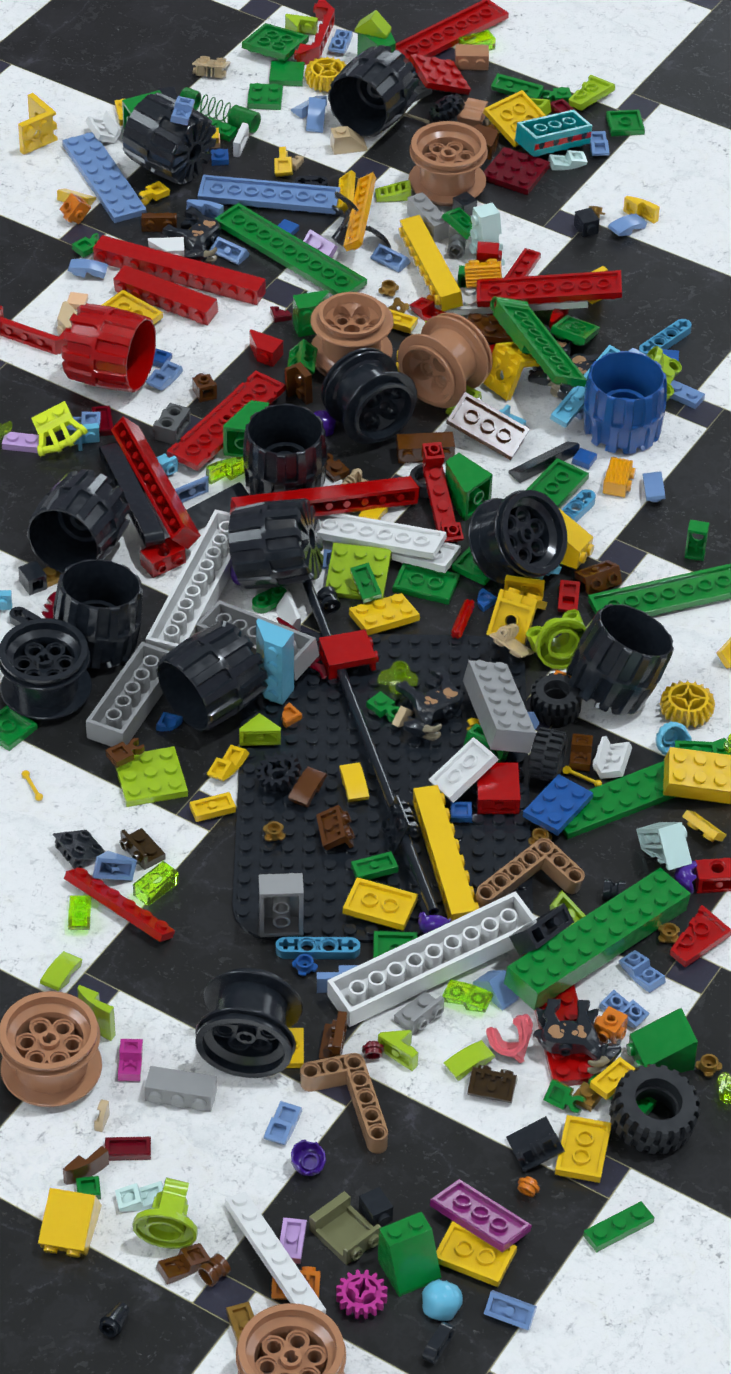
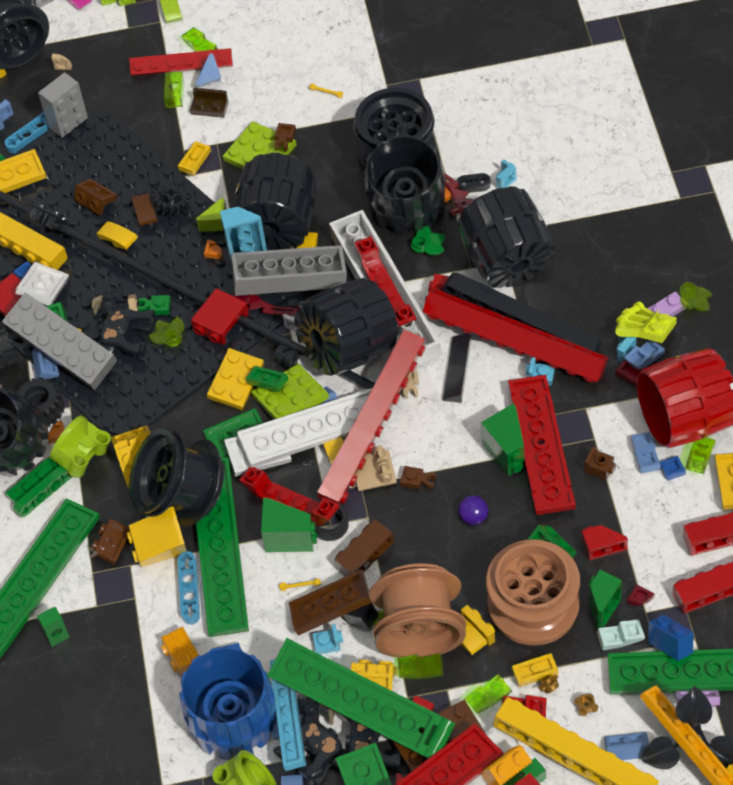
camera: 145 degrees right, 10 degrees up
black hinge [53,830,105,869] -> none
light grey brick [86,642,170,747] -> none
dark grey brick [153,403,191,445] -> none
medium blue slope [175,476,209,502] -> none
clear neon green slope [206,457,244,485] -> none
yellow slope [207,745,250,781] -> none
black wheel [243,404,327,495] -> none
pearl gold plate [263,821,285,842] -> none
reddish brown bracket [285,362,313,405] -> none
blue plate [292,954,318,976] -> none
black wheel [321,348,417,444] -> none
green plate [351,851,398,880] -> none
red axle [451,599,475,639] -> none
tan hinge [489,623,535,658] -> none
black slope [508,441,580,483] -> none
red slope [558,580,580,612] -> none
medium blue slope [643,471,666,502] -> none
none -> yellow hinge [279,578,321,591]
none -> red slope [354,236,417,327]
none -> blue brick [649,614,693,661]

